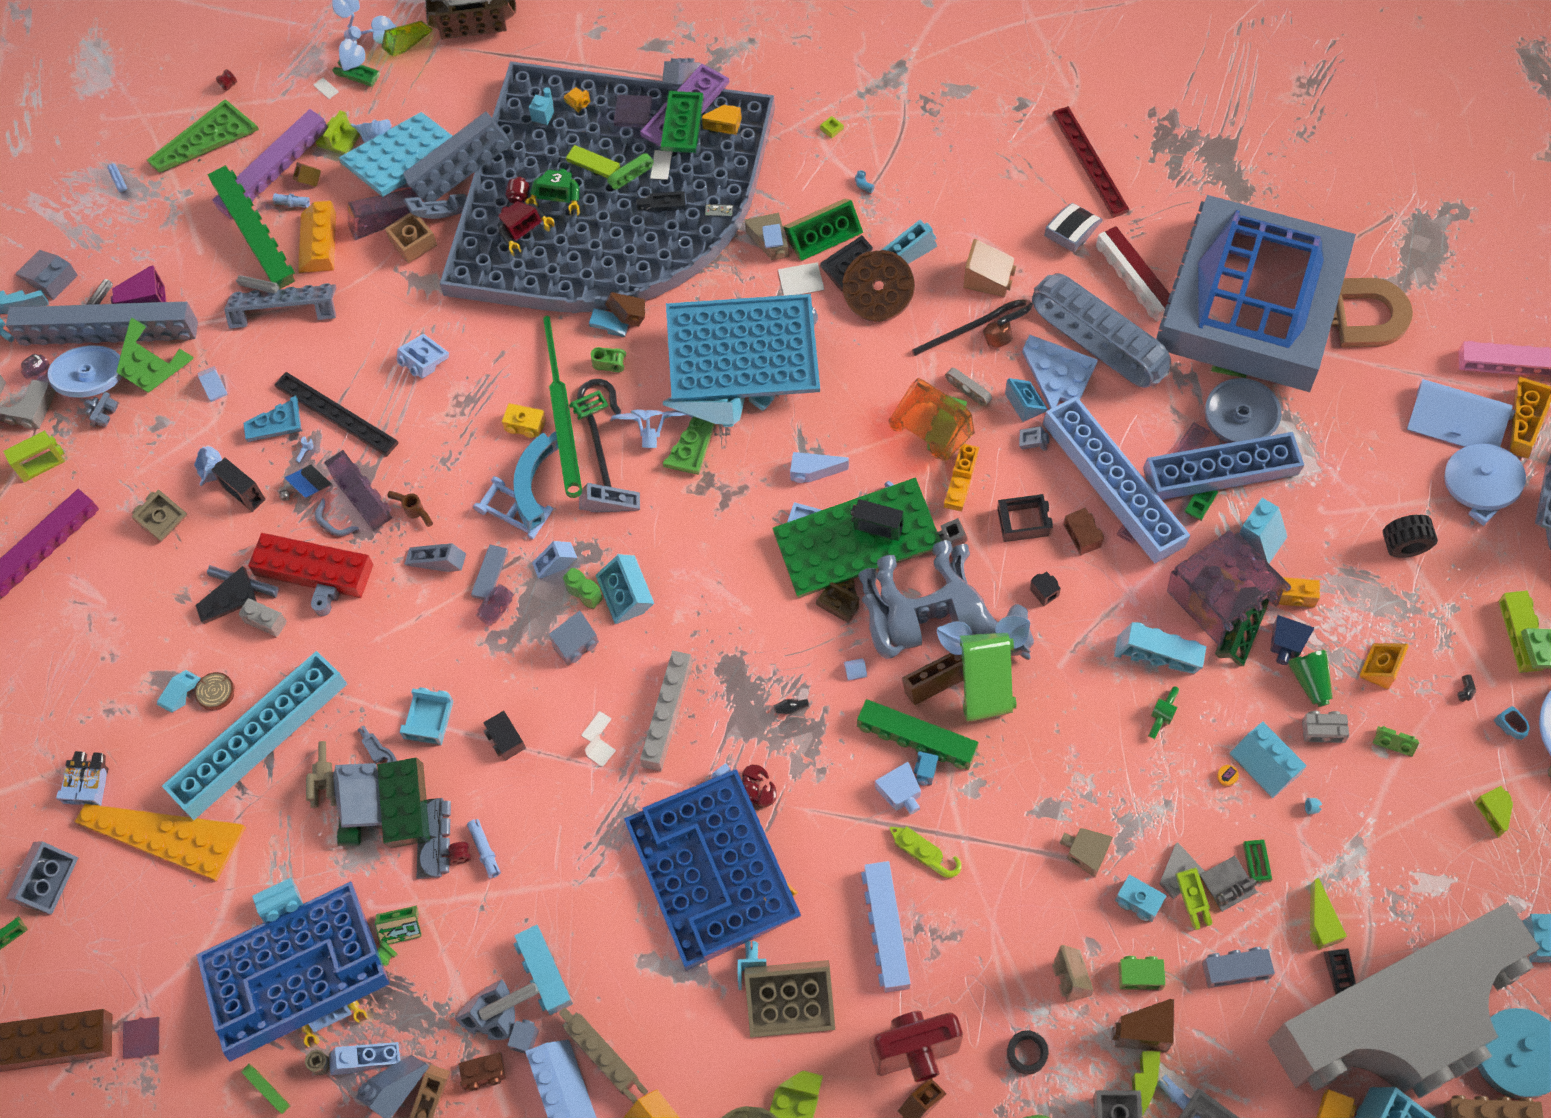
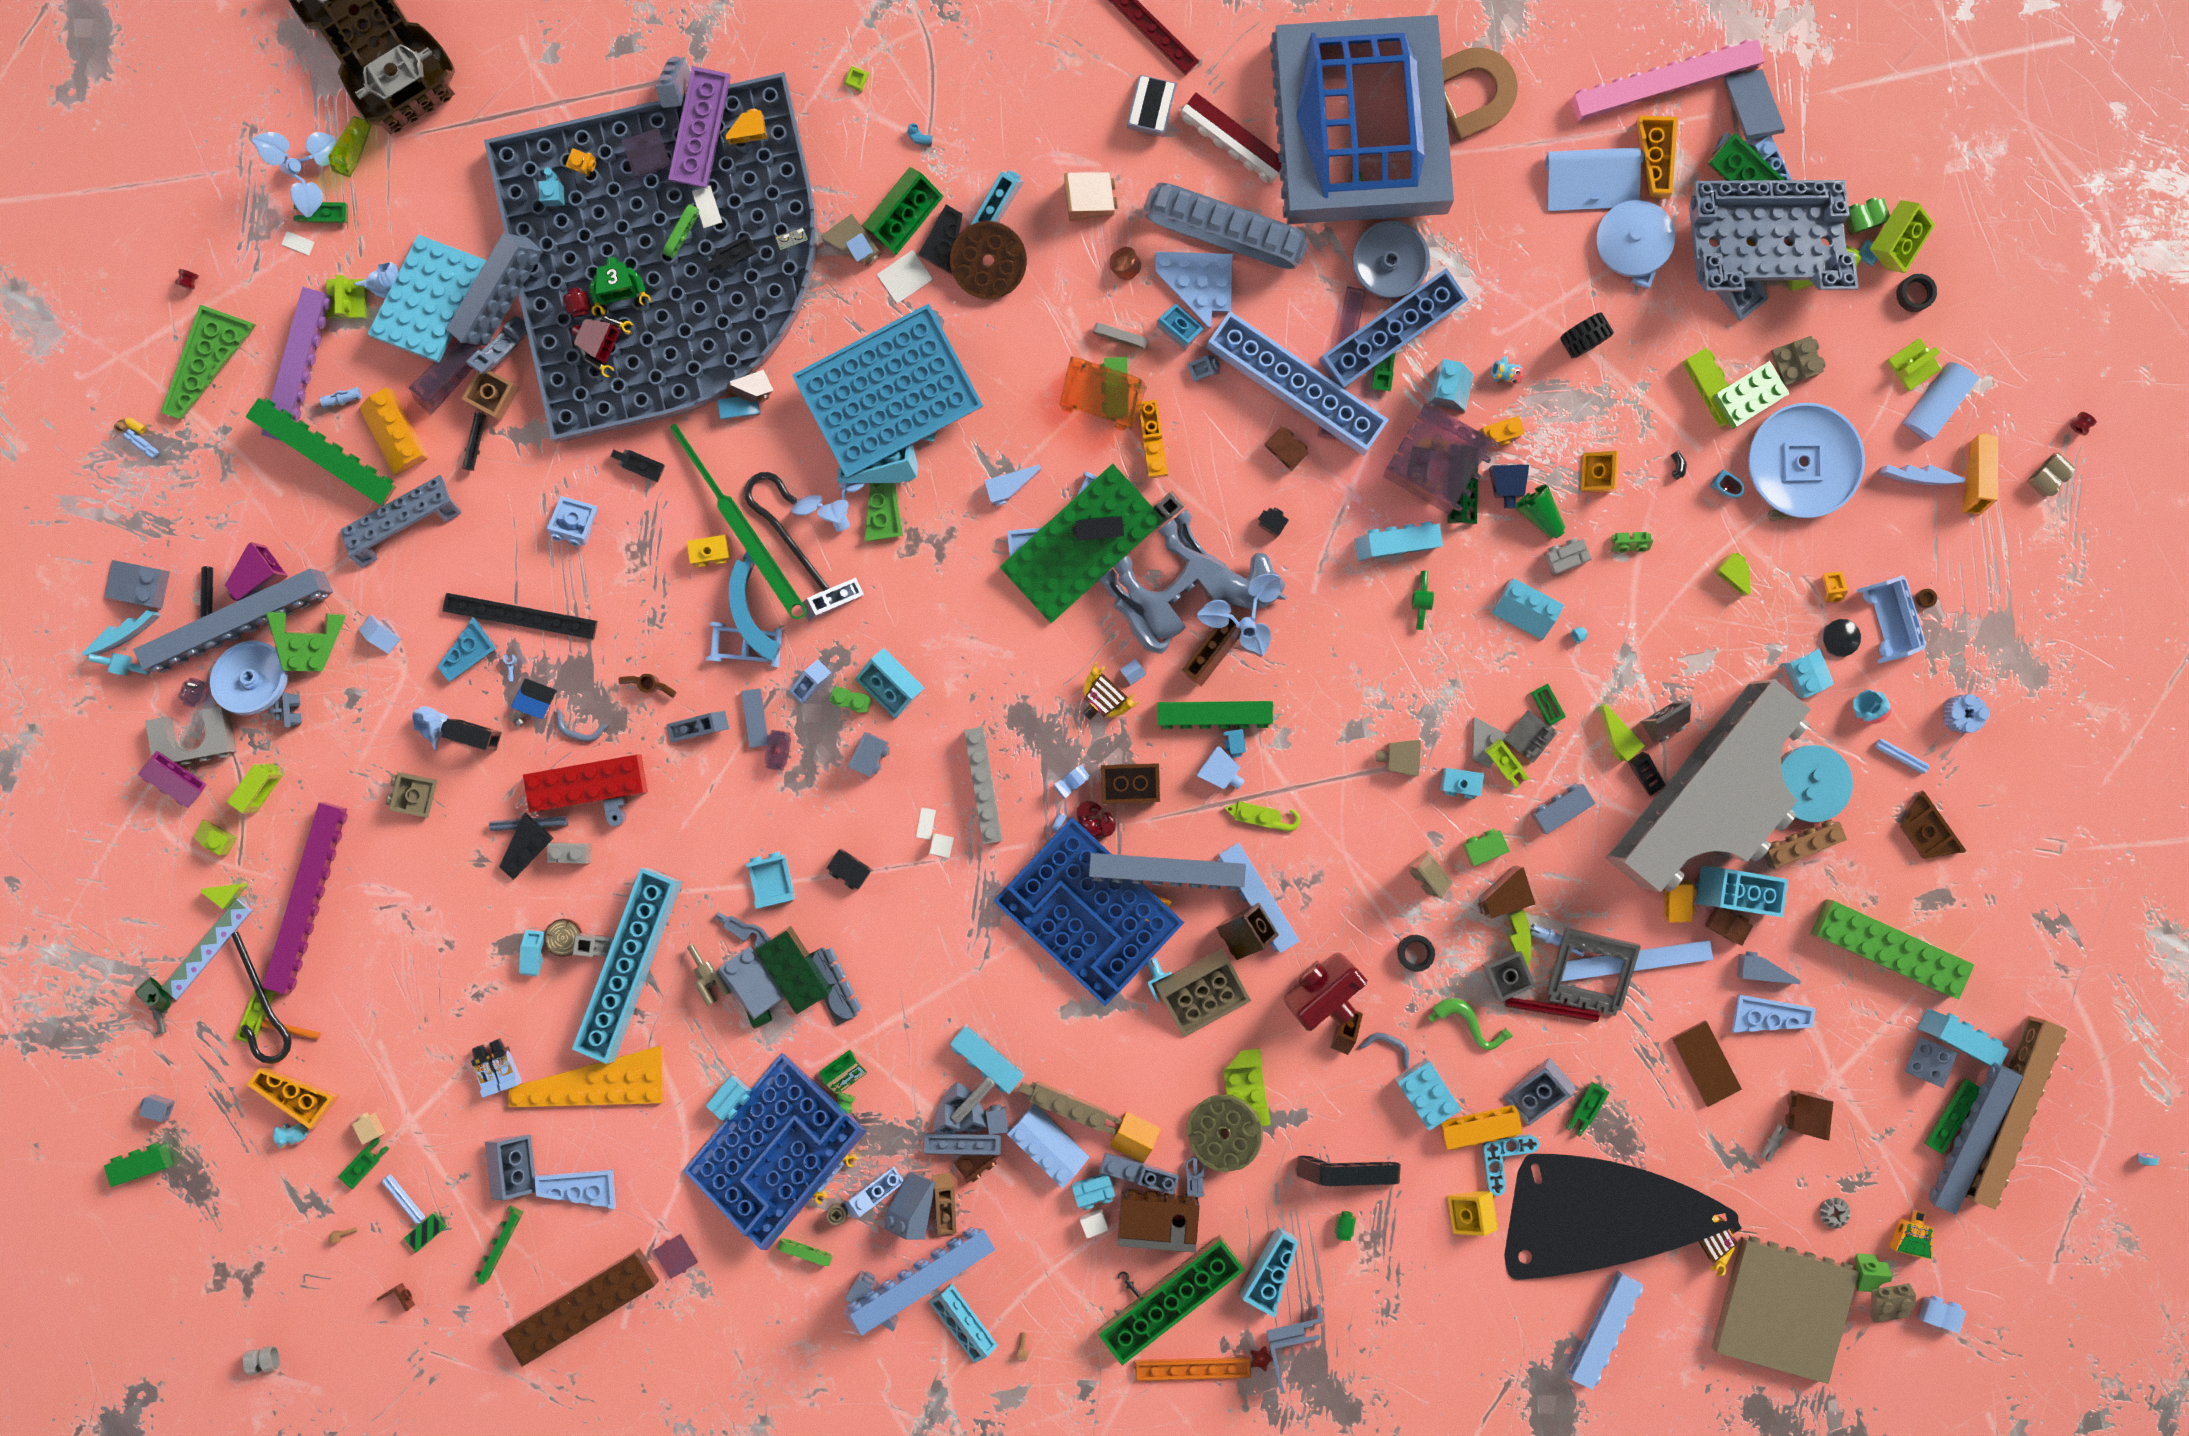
camera: 30 degrees left, 25 degrees up
light grey axle [236,275,279,293] -> none
pearl gold panel [292,162,321,187] -> none
clear purple wedge [324,450,392,531] -> none
dark red wheel [448,842,471,865] -> none
light blue pin [467,819,501,878] -> none
lime tile [566,145,620,178] -> none
green tile [569,390,609,420] -> none
bright green piece [590,347,626,372] -> none
green plate [661,91,704,153] -> none
black piece [773,699,809,715] -> none
dark brown slope [815,579,859,623] -> none
black piece [912,299,1033,356] -> none
bright green windscreen [960,632,1017,721] -> none
black window [997,494,1053,542] -> none
light orange tile [1217,765,1239,787] -> none
none -> arm [114,417,146,435]
none -> black pin [462,412,487,471]
none -> light blue wing [535,1169,616,1209]
none -> light grey brick [573,933,614,957]
none -> black hinge [611,449,666,483]
none -> sand blue plate [924,1134,1001,1156]
none -> light blue leg [1052,764,1091,799]
none -> torso [1082,662,1140,720]
none -> sand blue brick [1089,853,1246,891]
none -> reddish brown brick [1101,763,1160,804]
none -> dark brown slope [1216,902,1279,960]
none -> medium azure animal [1491,356,1524,384]
none -> flat silver slope [1640,701,1691,742]

